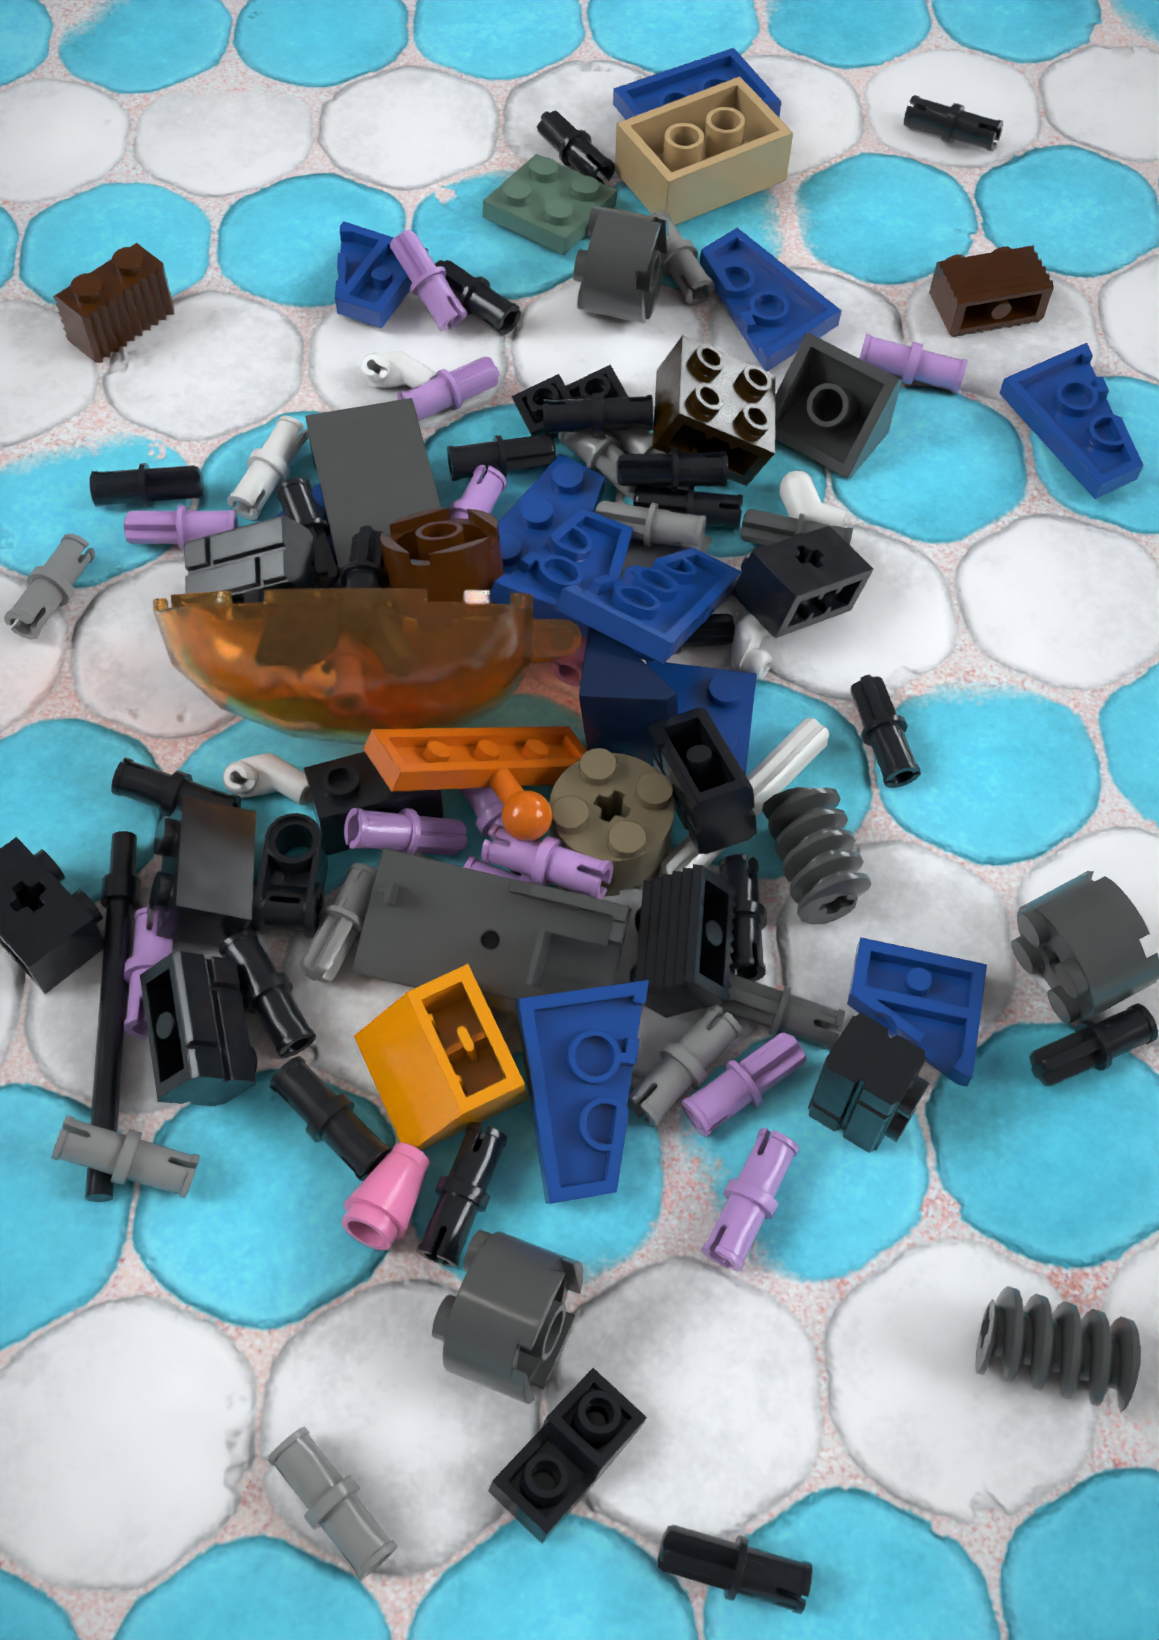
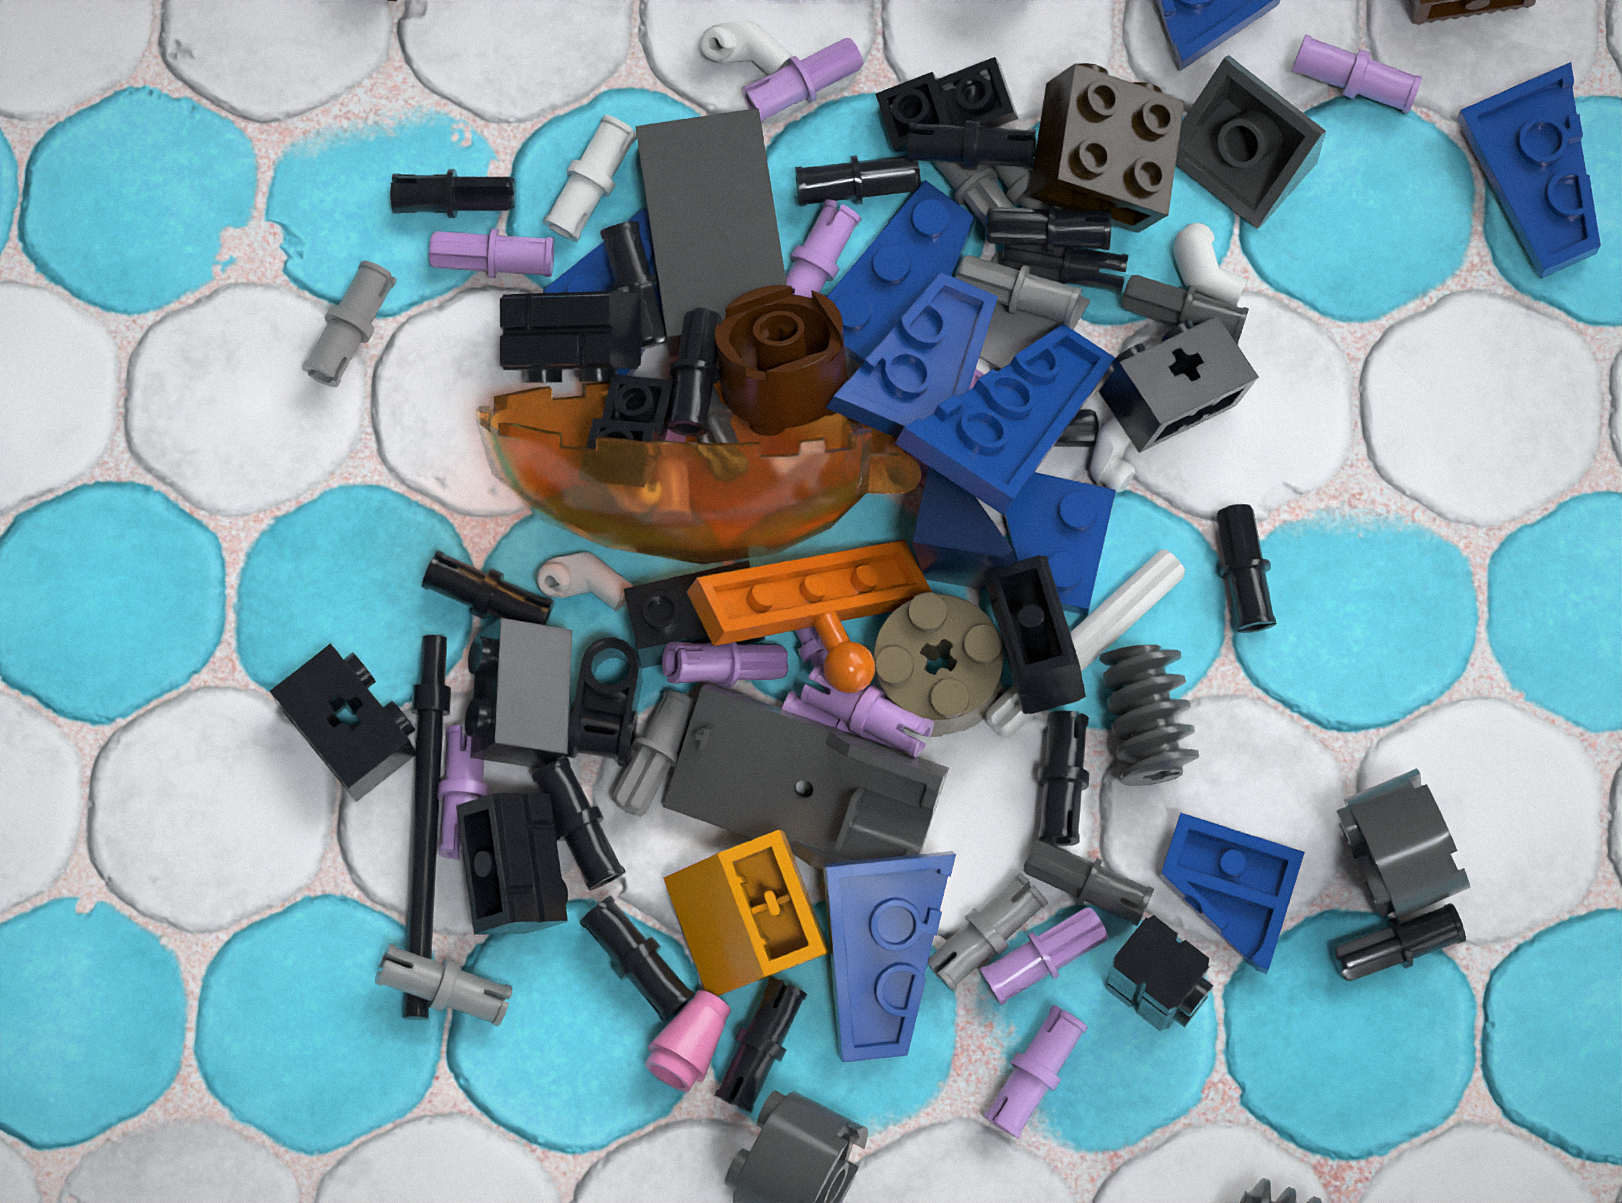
camera: 10 degrees right, 15 degrees up
black brick [630,864,737,1018] -> none

